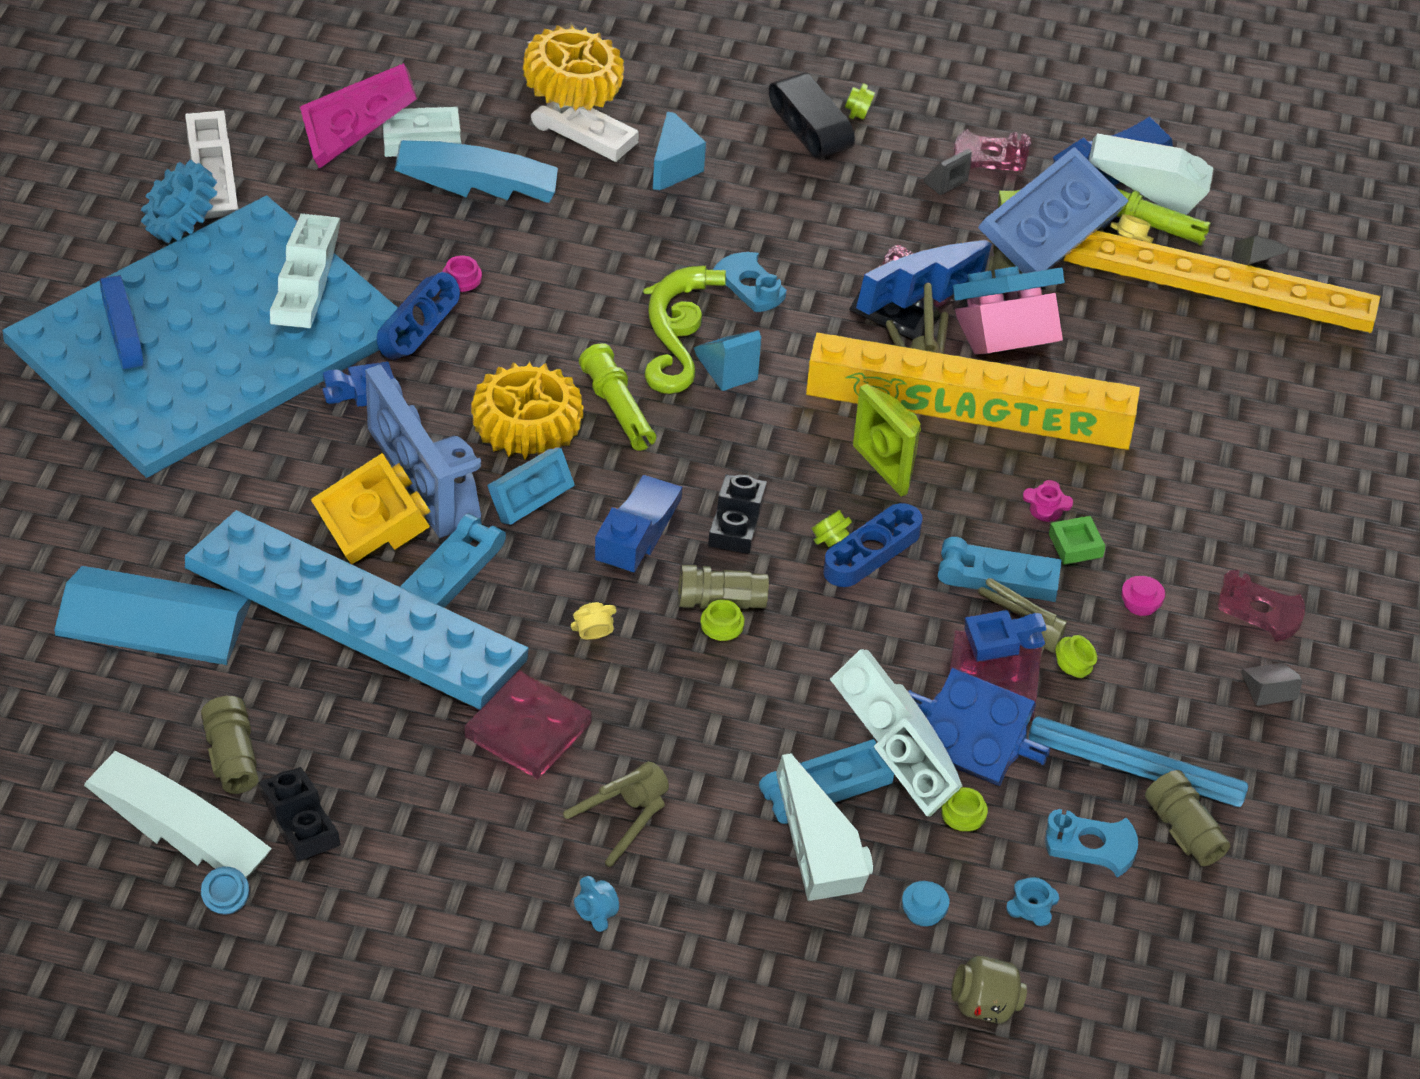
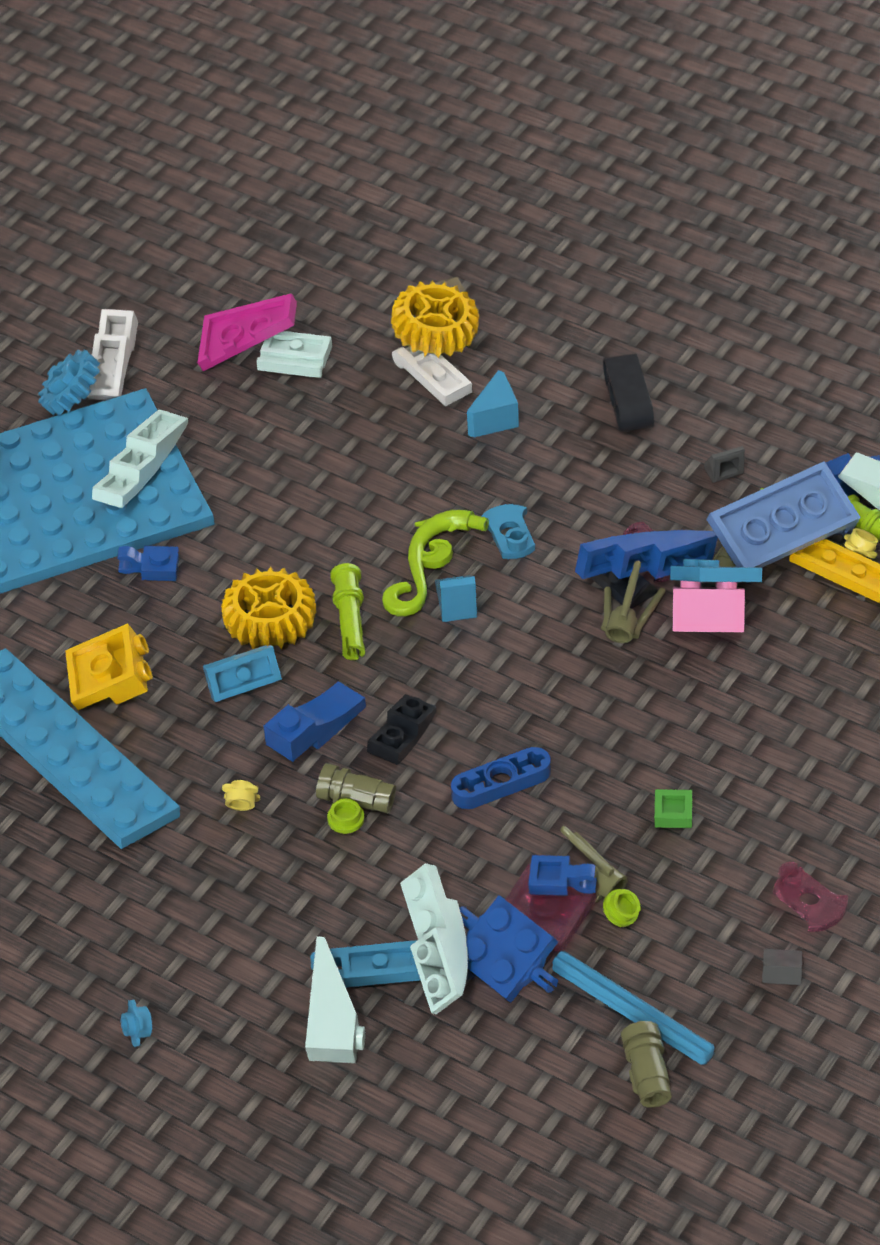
camera: 25 degrees right, 0 degrees up
medium blue plate [365,364,481,538] -> none
blue beam [377,272,460,360] -> none
dark azure slope [394,140,558,203] -> none
dark azure plate [400,513,506,608] -> none
dark pink plate [442,255,482,292] -> none
clear pink plate [465,670,592,780] -> none
olive plant [563,761,669,867] -> none
yellow brick [806,333,1140,450] -> none
lime plate [811,510,852,548] -> none
lime plate [844,83,875,120] -> none
lime slope [853,384,921,497] -> none
dark azure plate [902,881,949,926] -> none
dark azure plate [938,537,1061,602] -> none
lime plate [941,787,988,831] -> none
olive head [951,956,1027,1024] -> none
clear pink piece [953,129,1032,171] -> none
dark azure plate [1006,878,1059,926] -> none
dark pink plate [1023,480,1073,522] -> none
dark azure piece [1045,809,1138,878] -> none
dark pink plate [1121,576,1165,616] -> none

